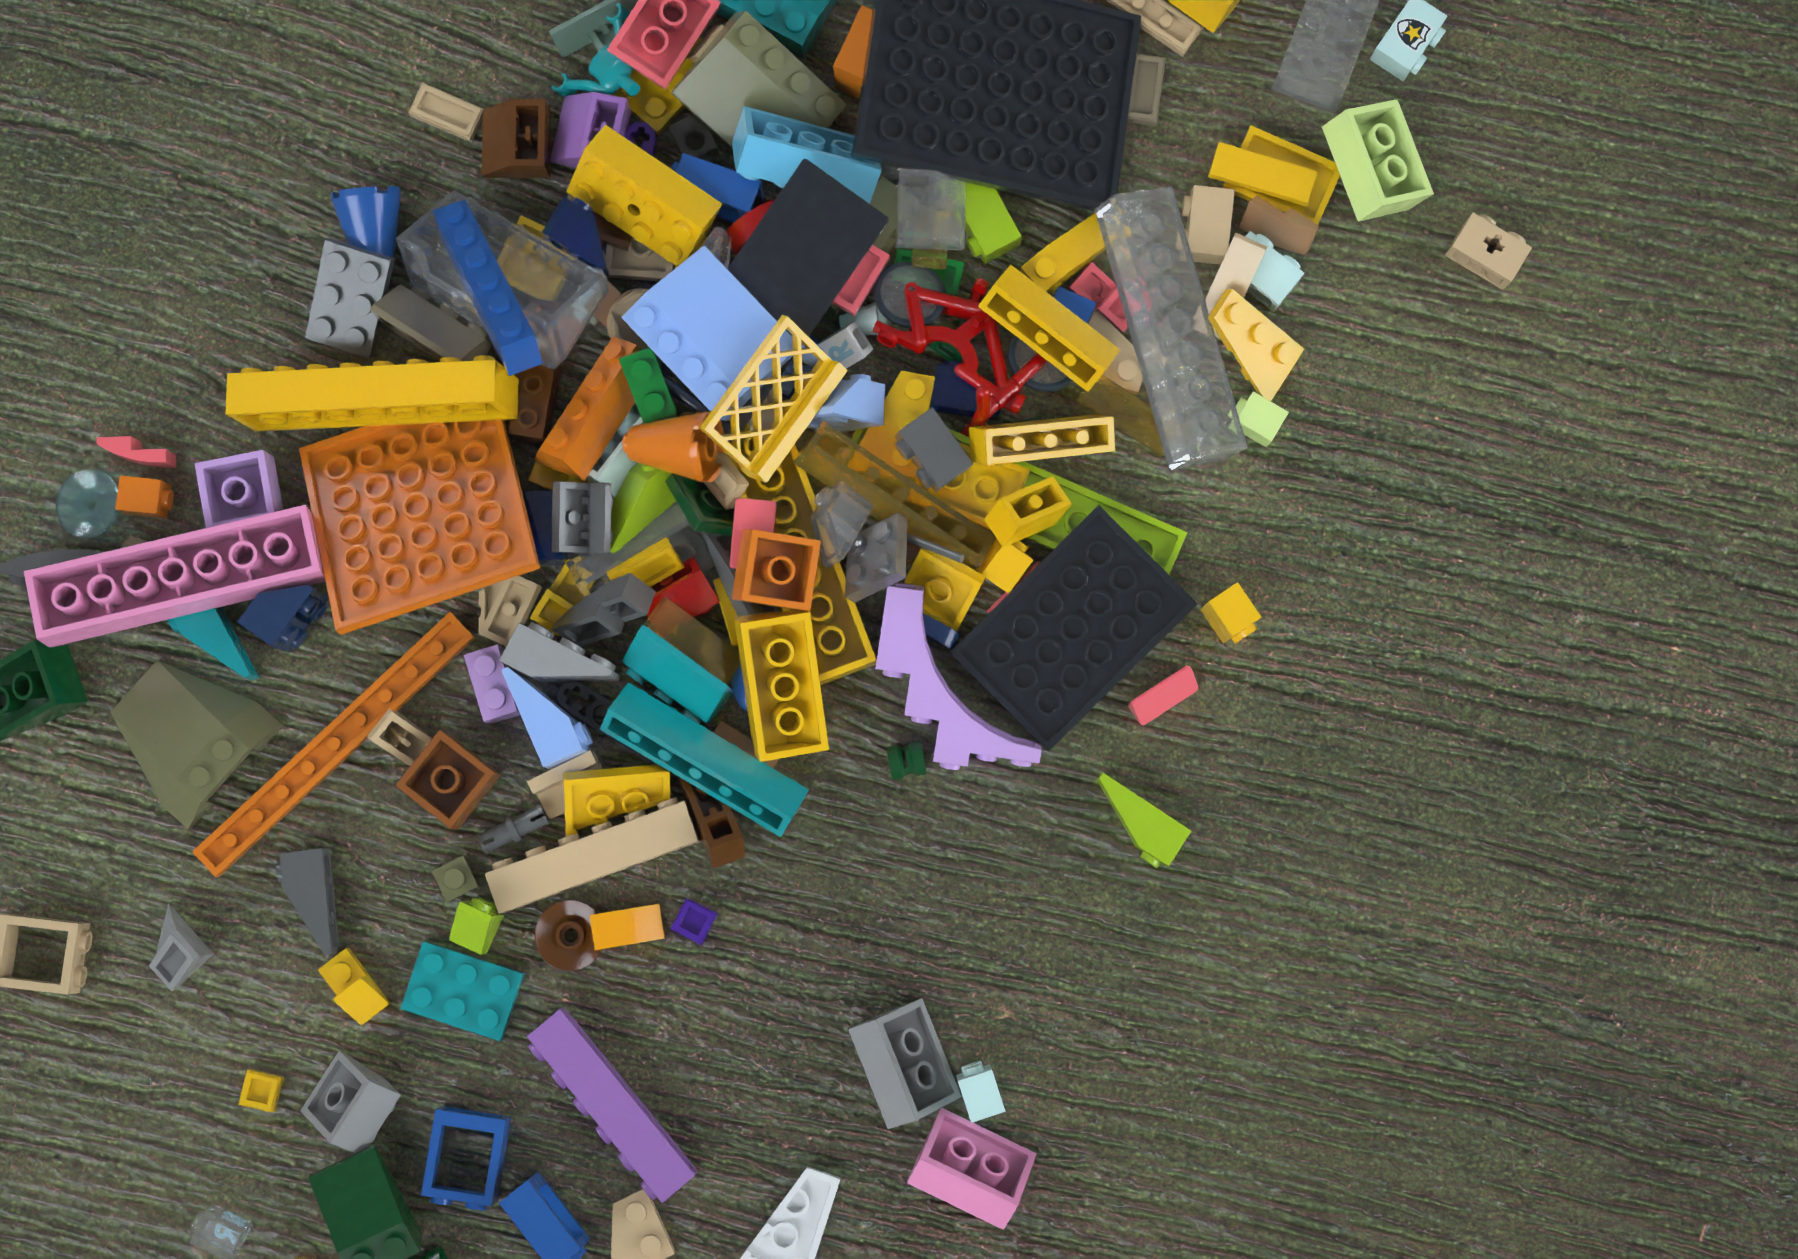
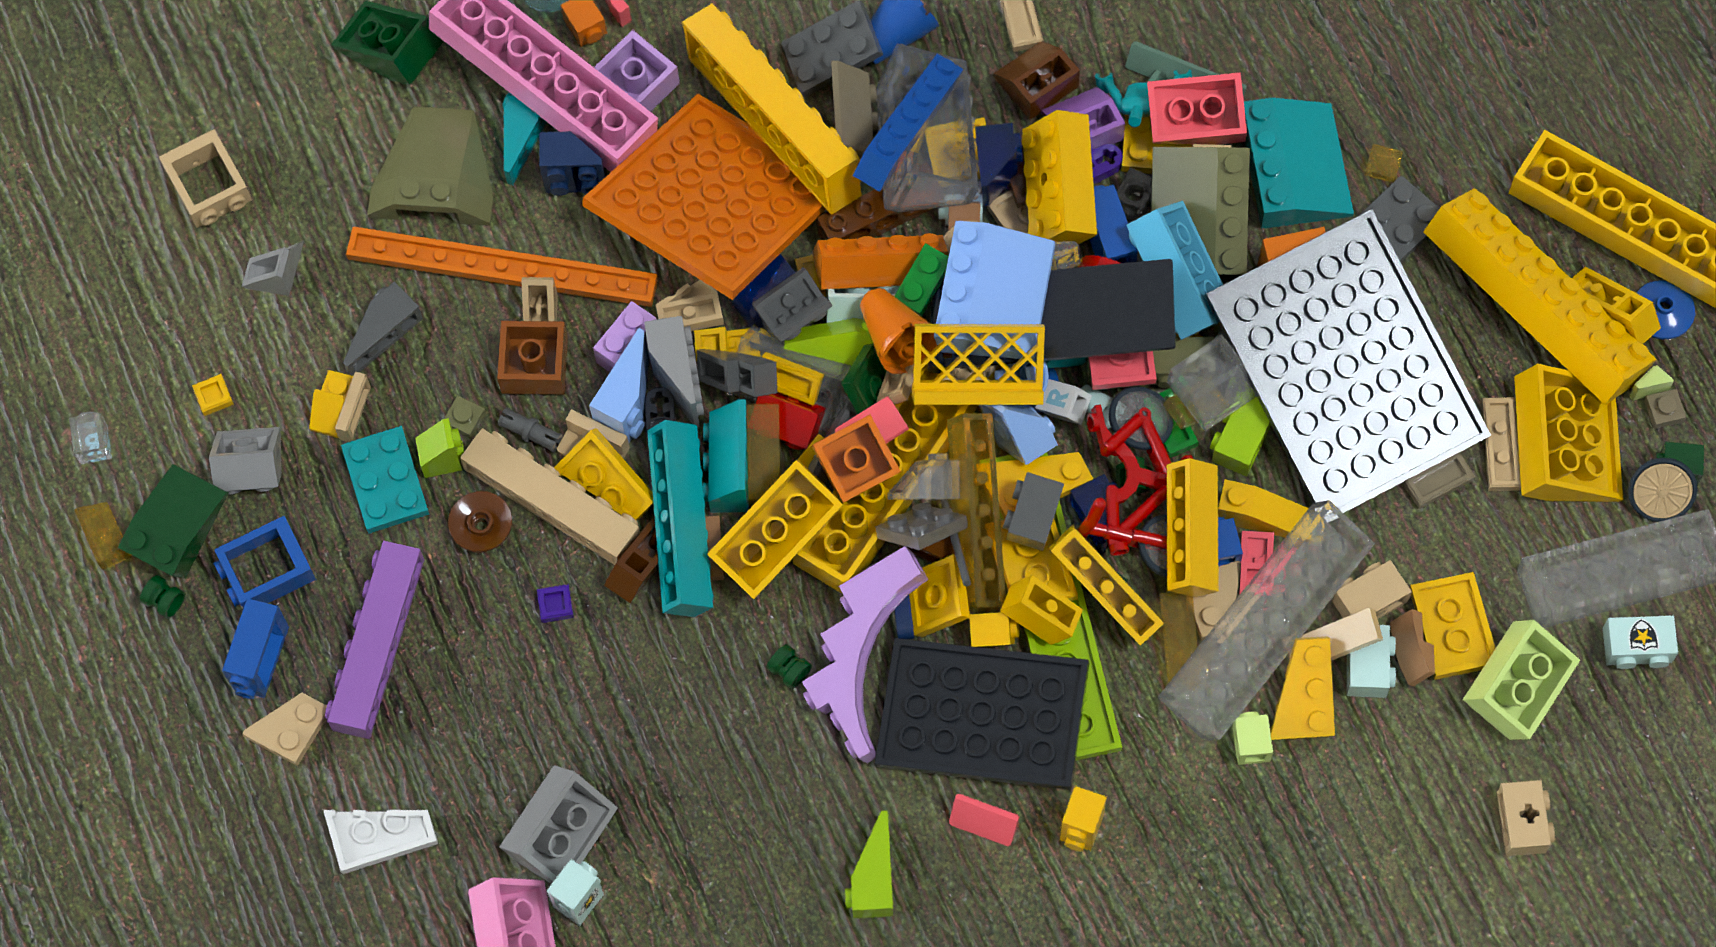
camera: 55 degrees right, 15 degrees down
light orange slope [589,904,665,950] -> none
yellow tile [1208,142,1317,206] -> none
none -> tan tile [335,372,371,442]

